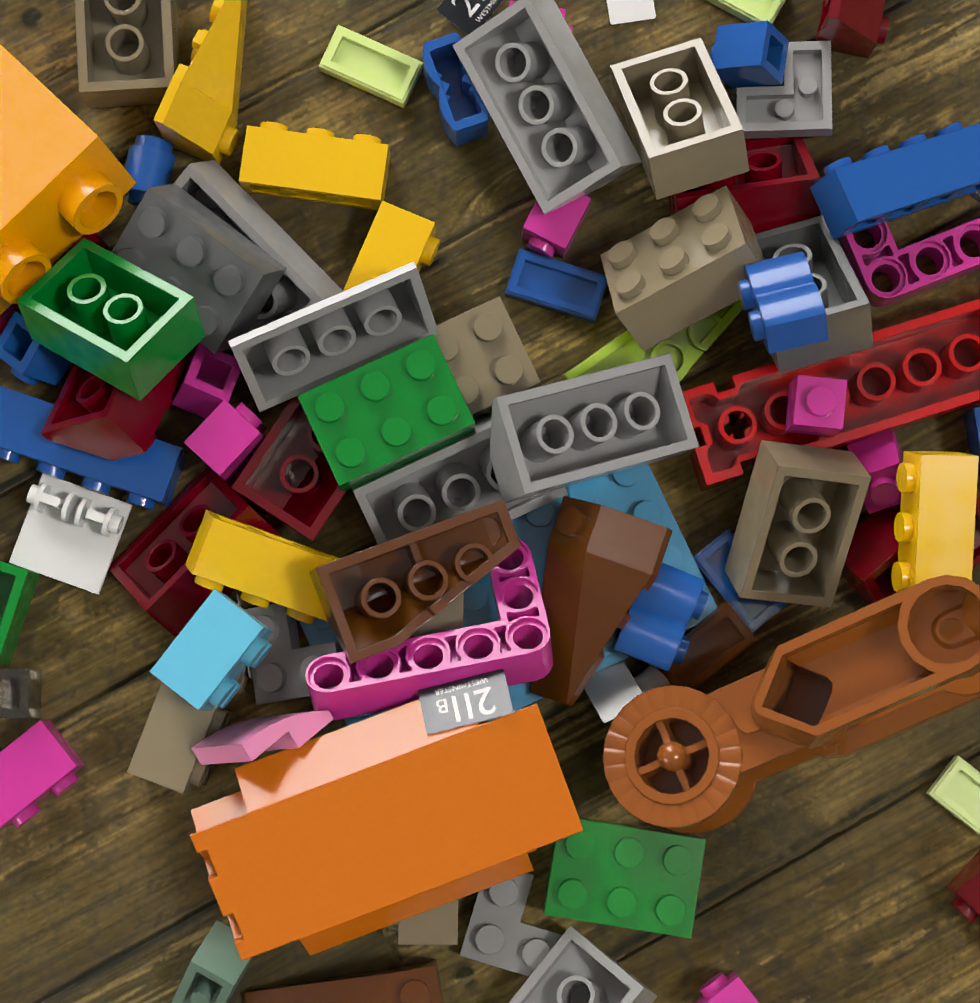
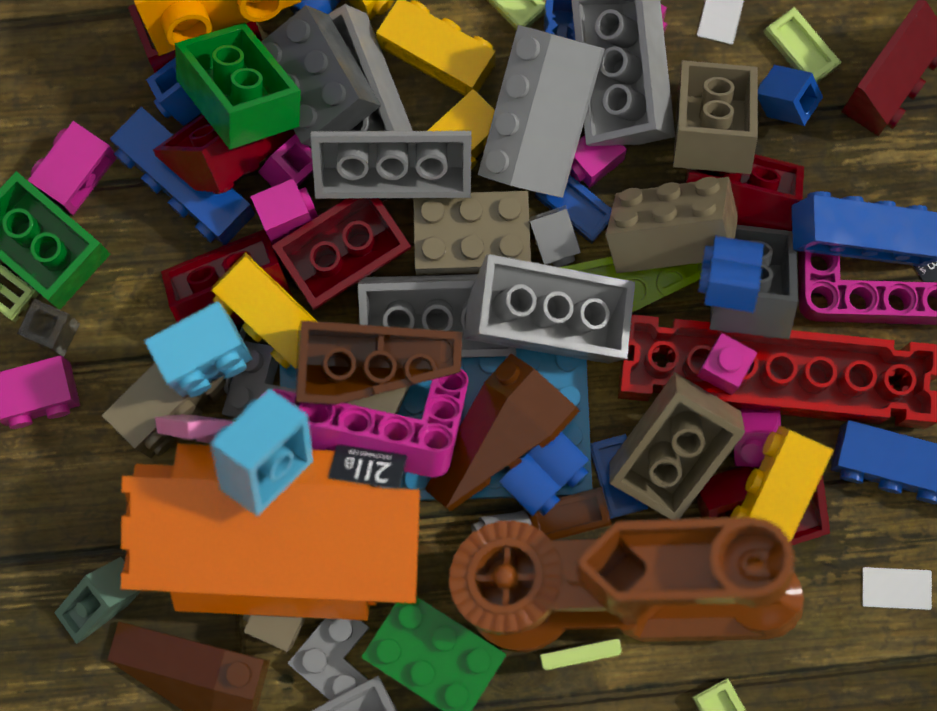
camera: 30 degrees right, 5 degrees down
white hinge [9,473,133,595] -> none
green brick [297,334,475,492] -> none
white sticker [584,662,642,723] -> none
light grey plate [737,40,832,139] -> none
none -> medium azure brick [211,389,313,516]
none -> light grey slope [478,25,605,198]
none -> light grey brick [530,205,581,267]
none -> yellowish green tile [539,638,622,670]

